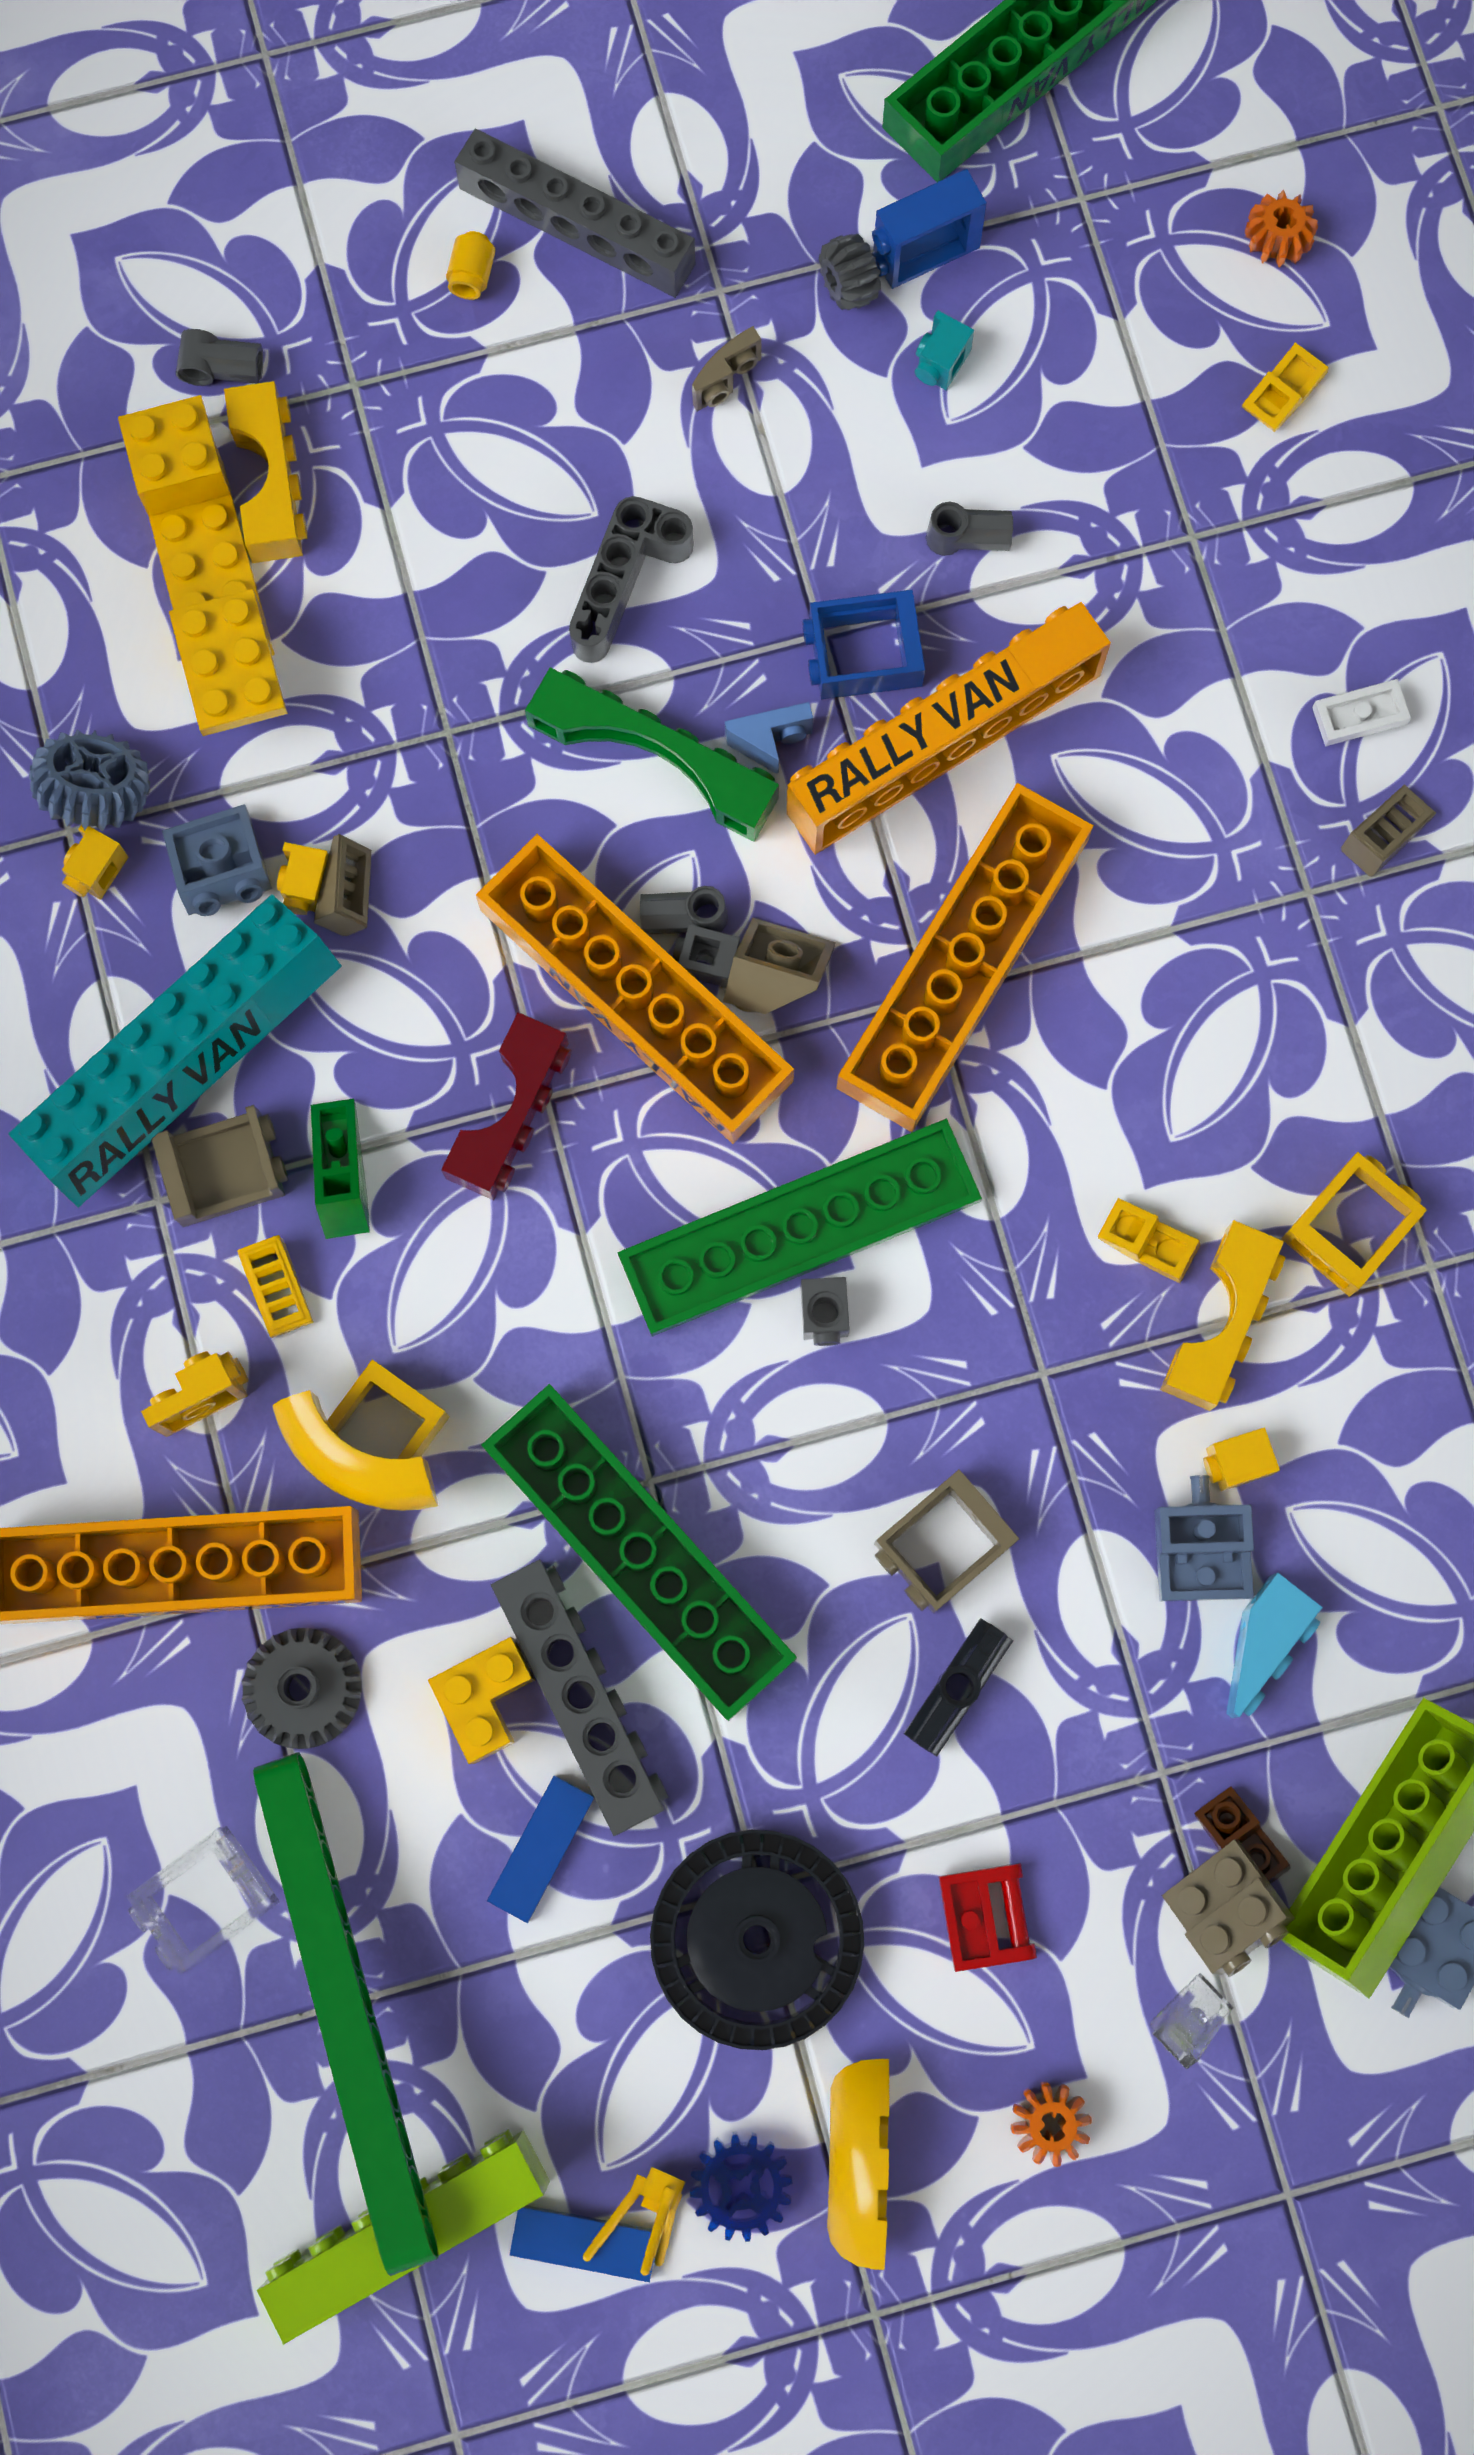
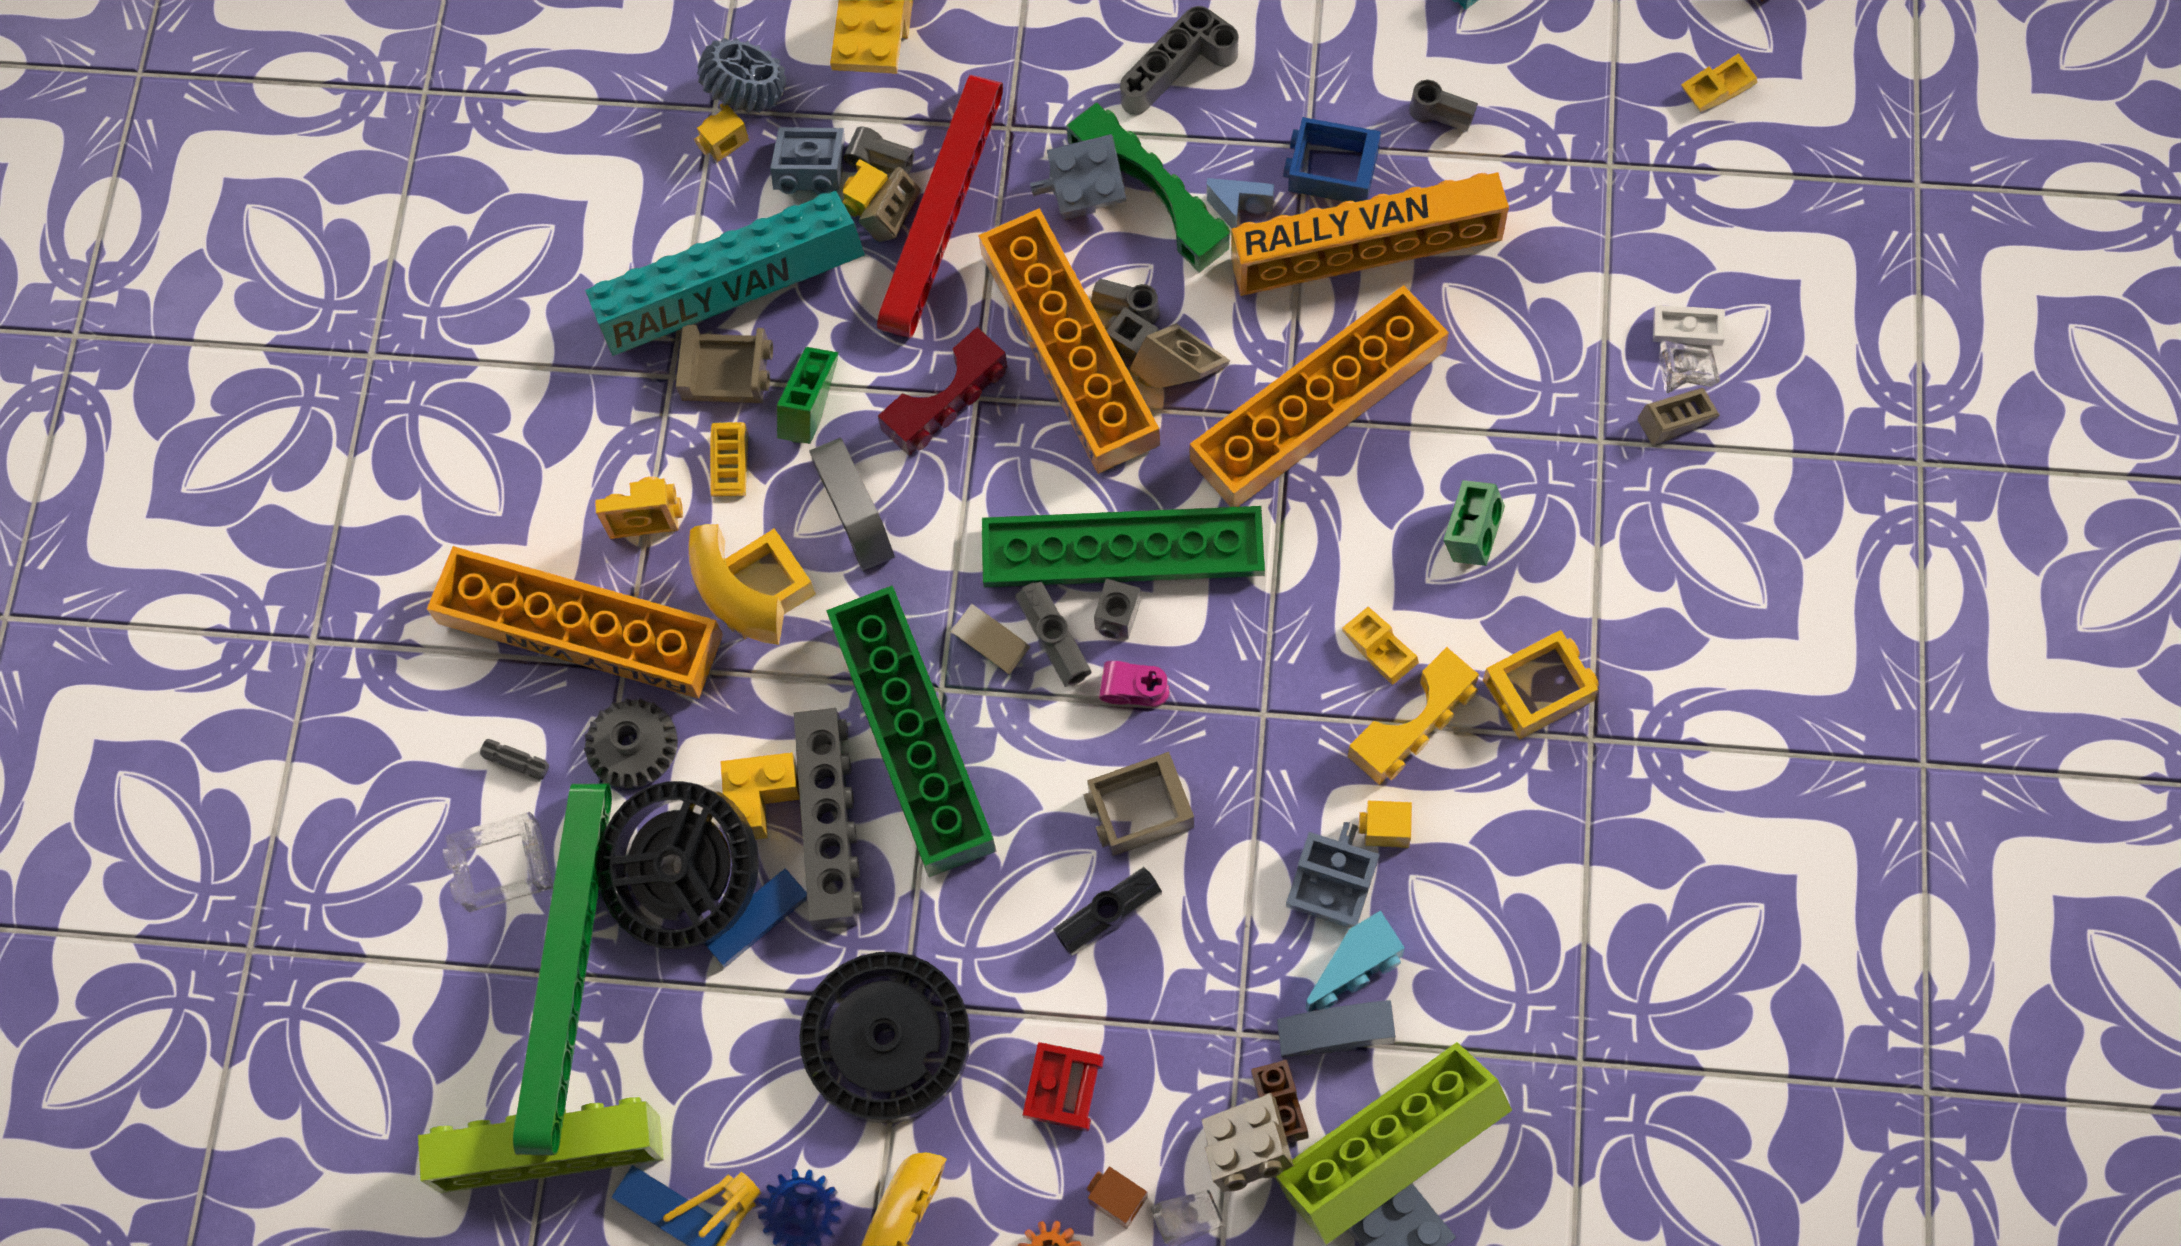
camera: 25 degrees right, 10 degrees down
none -> dark grey axle [480,738,549,780]
none -> black piece [597,781,759,949]
none -> beam [809,437,895,571]
none -> dark grey piece [843,126,915,175]
none -> red beam [877,75,1003,338]
none -> dark tan slope [950,604,1030,675]
none -> dark grey piece [1015,582,1092,687]
none -> sand blue plate [1030,134,1127,220]
none -> dark orange brick [1086,1166,1148,1229]
none -> dark pink piece [1099,661,1170,707]
none -> sand blue slope [1277,1000,1396,1057]
none -> green brick [1443,480,1505,566]
none -> clear slope [1659,341,1720,393]

